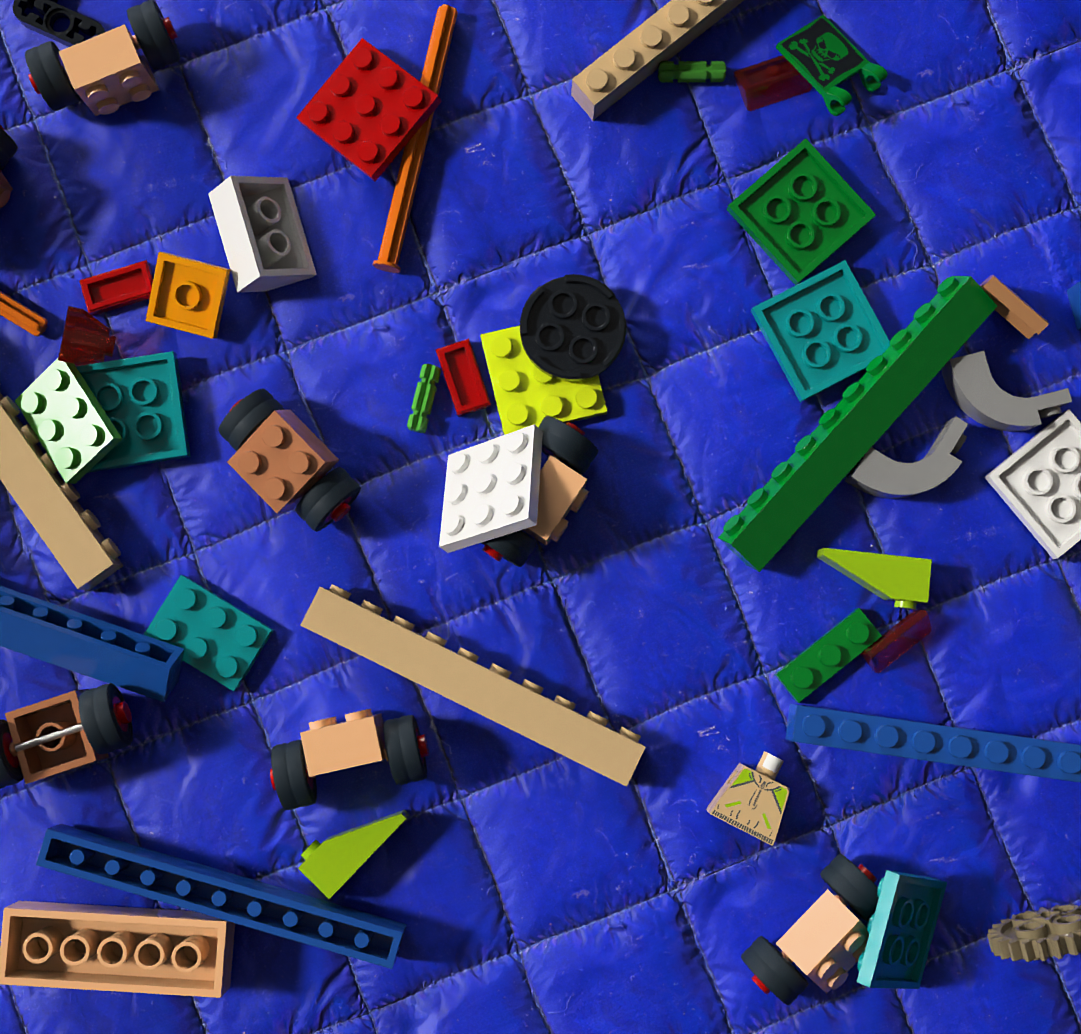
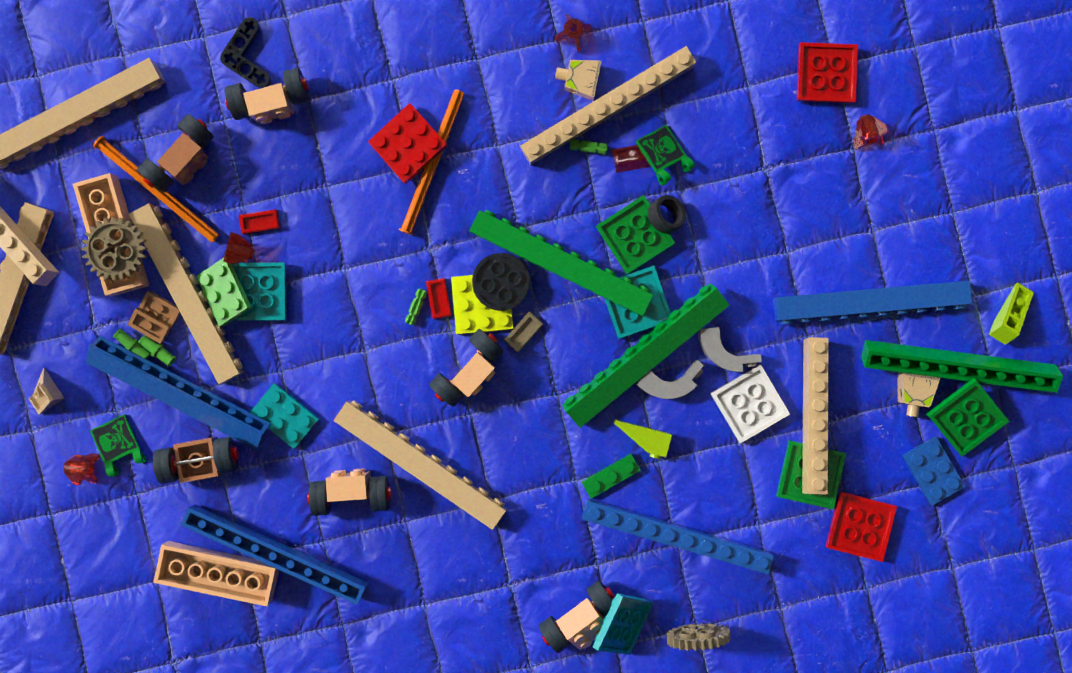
camera: 10 degrees right, 5 degrees up
light orange plate [145,252,231,339] -> none
white slope [208,176,317,293] -> none
brick [218,388,361,532] -> none
lime slope [298,810,410,899] -> none
white plate [439,424,543,553] -> none
tan torso [706,751,790,846] -> none
slope [861,610,931,673] -> none
medium nougat slope [979,275,1049,339] -> none
none -> green brick [469,210,653,317]
none -> dark tan tile [504,312,543,352]
none -> black tyre [648,195,686,234]

